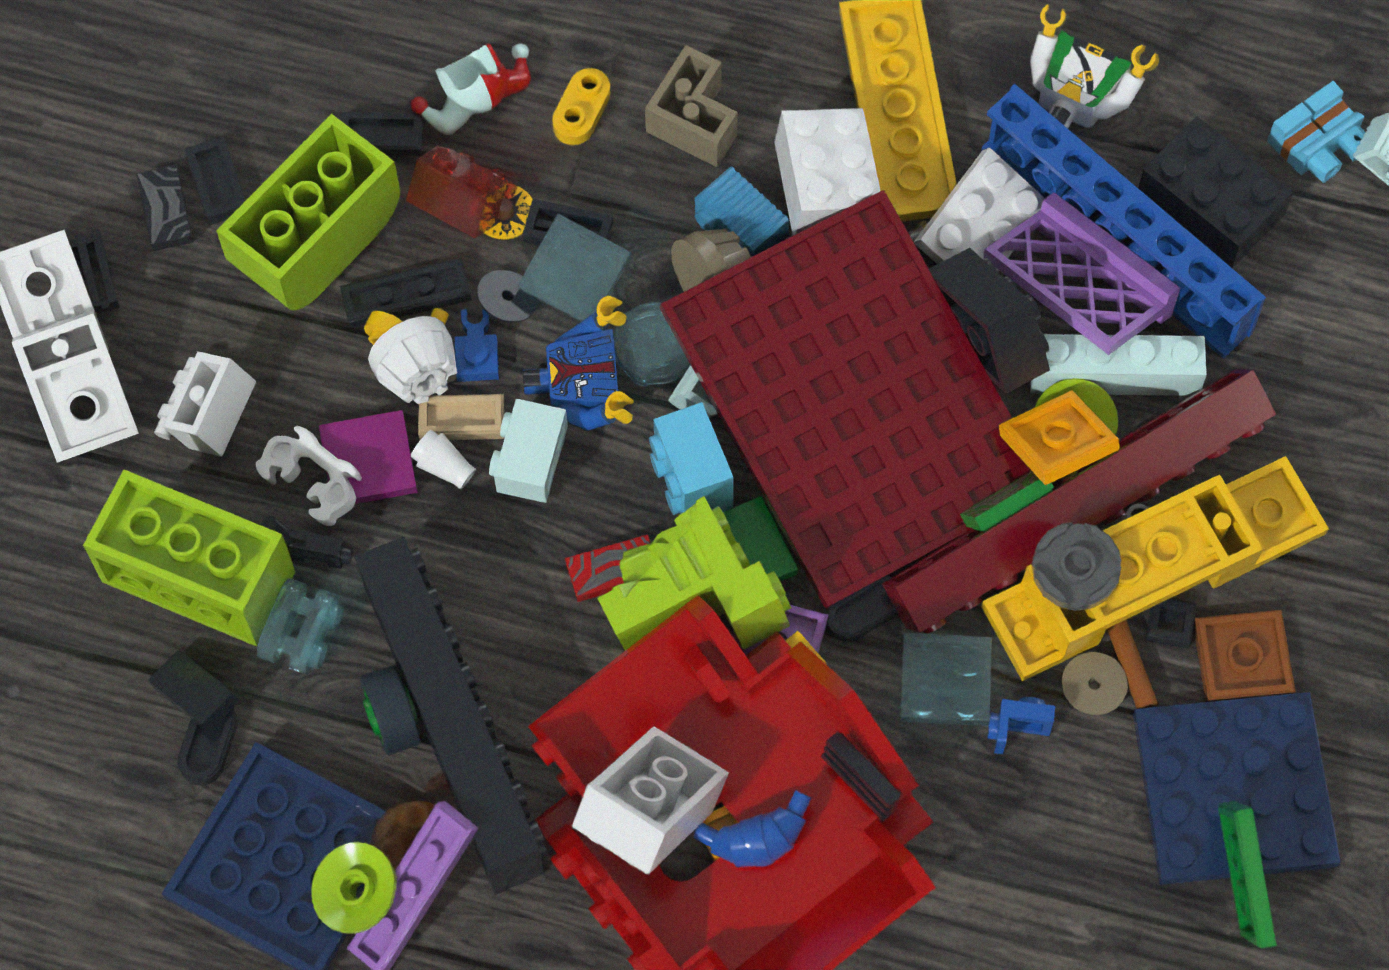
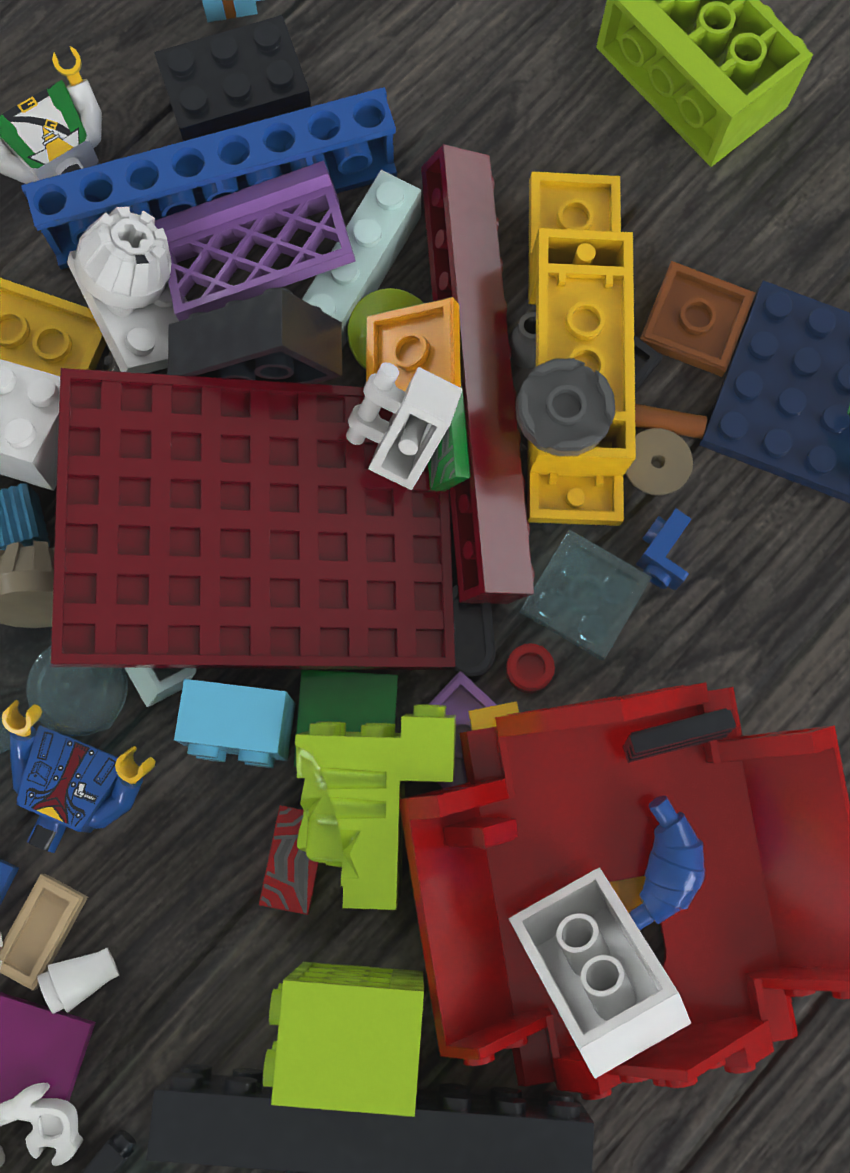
camera: 65 degrees left, 10 degrees up
light aqua brick [489,399,568,503] -> none
none -> white piece [74,207,172,309]
none -> lime brick [263,962,424,1117]
none -> white brick [346,362,463,490]
none -> red tile [506,643,555,693]

